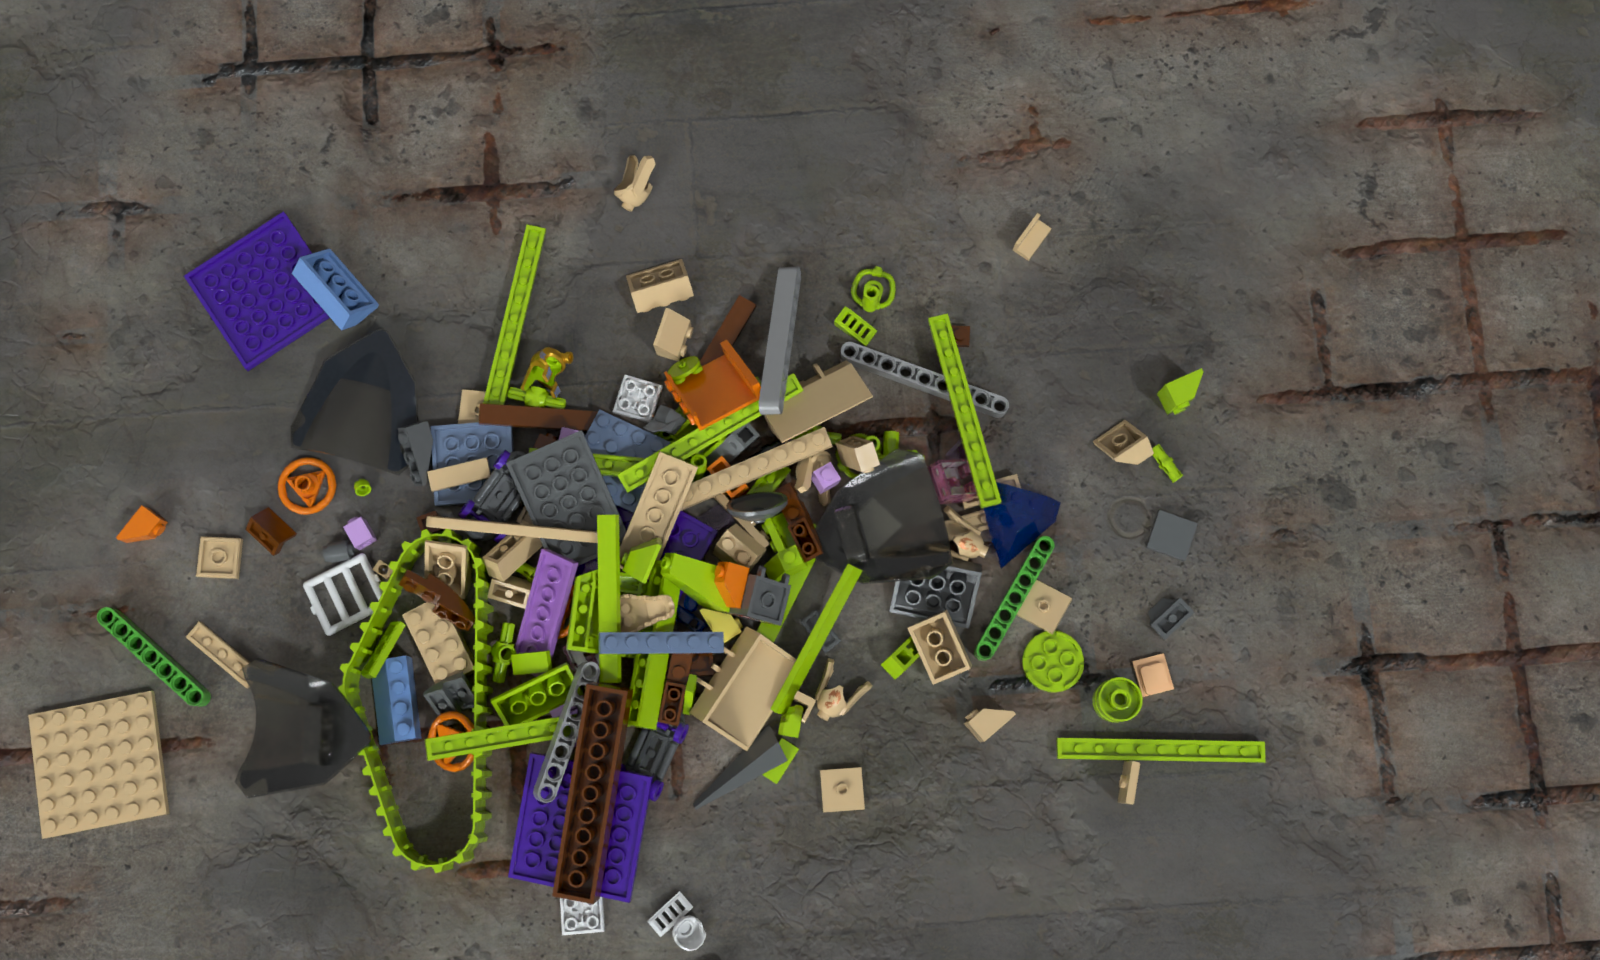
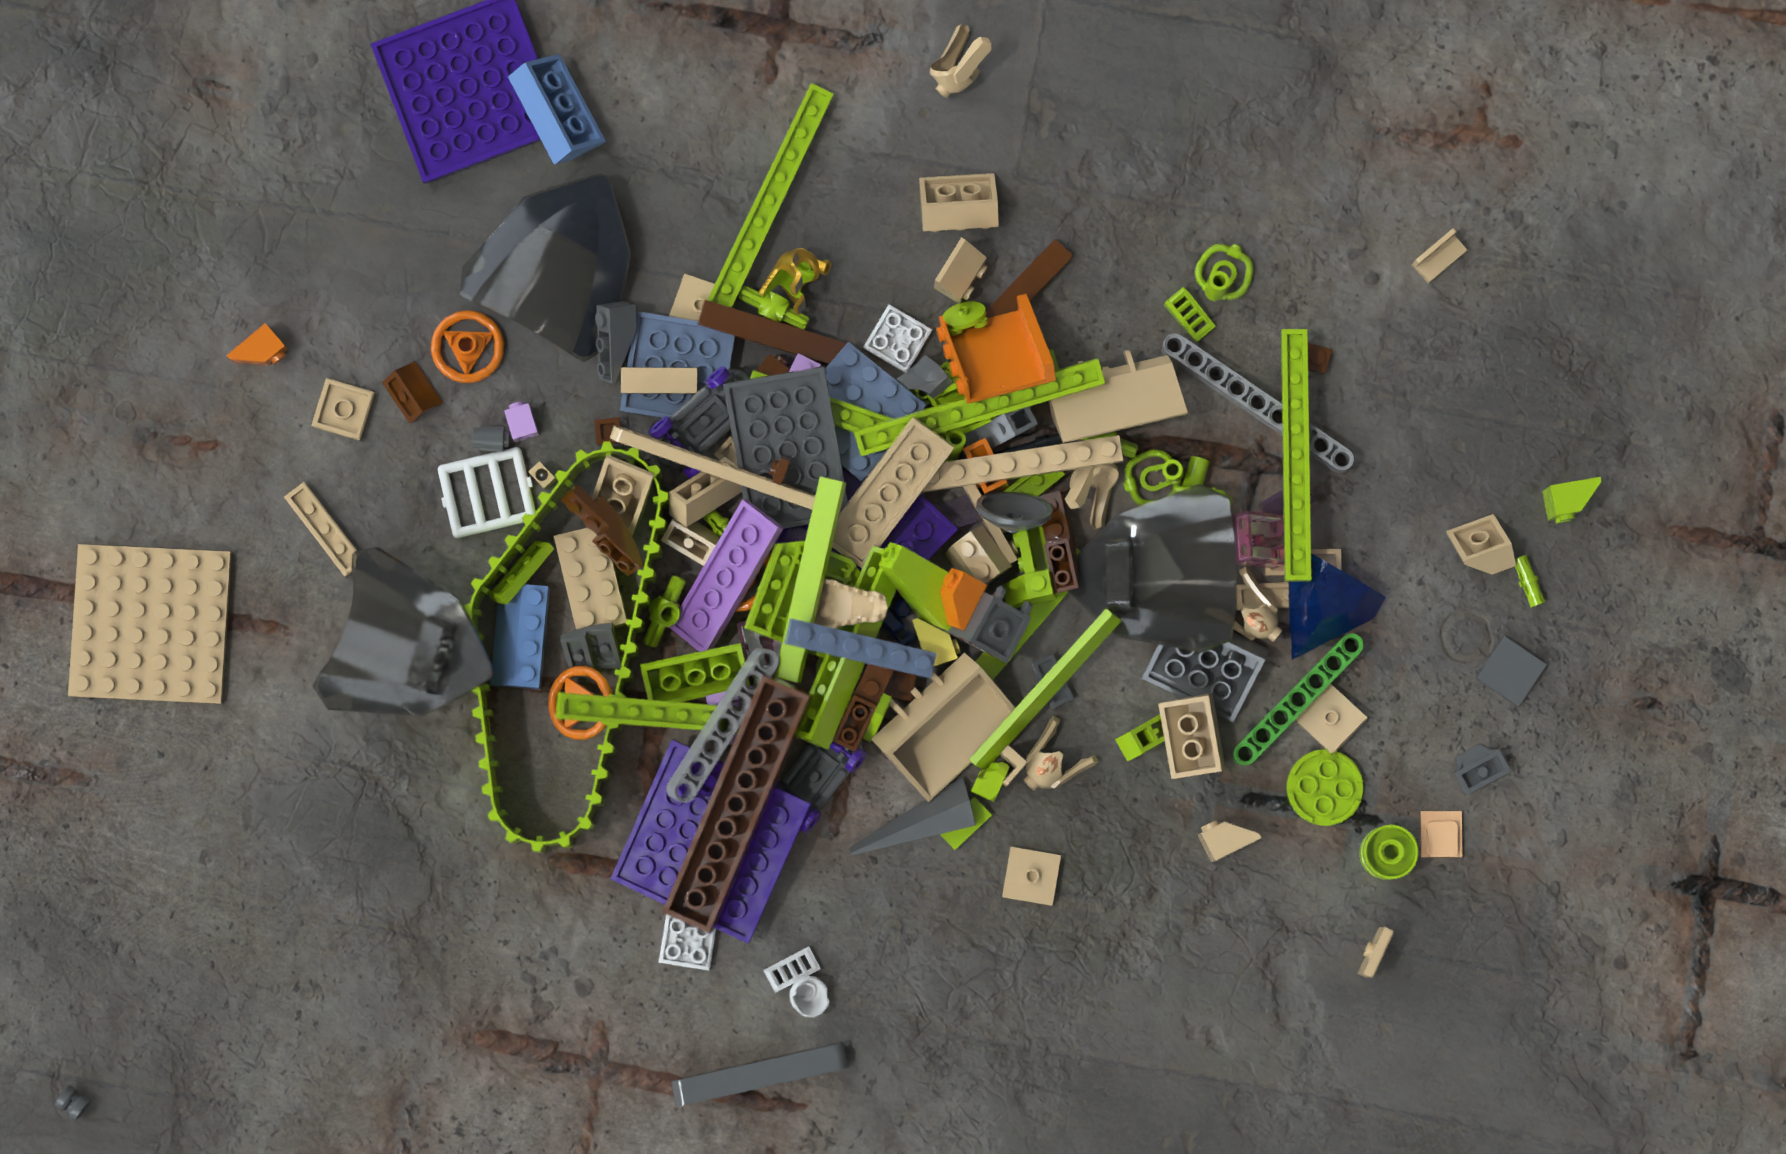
camera: 10 degrees right, 5 degrees up
bright green beam [97,607,211,707] -> none
lime hinge [354,478,371,496] -> none
lime tile [511,650,552,675] -> none
lime slope [620,537,662,584] -> none
light grey beam [759,267,801,415] -> none
lavender brick [811,462,841,494] -> none
tan brick [835,436,880,473] -> none
lime plate [1056,738,1266,763] -> none
none -> reddish brown plate [769,455,791,485]

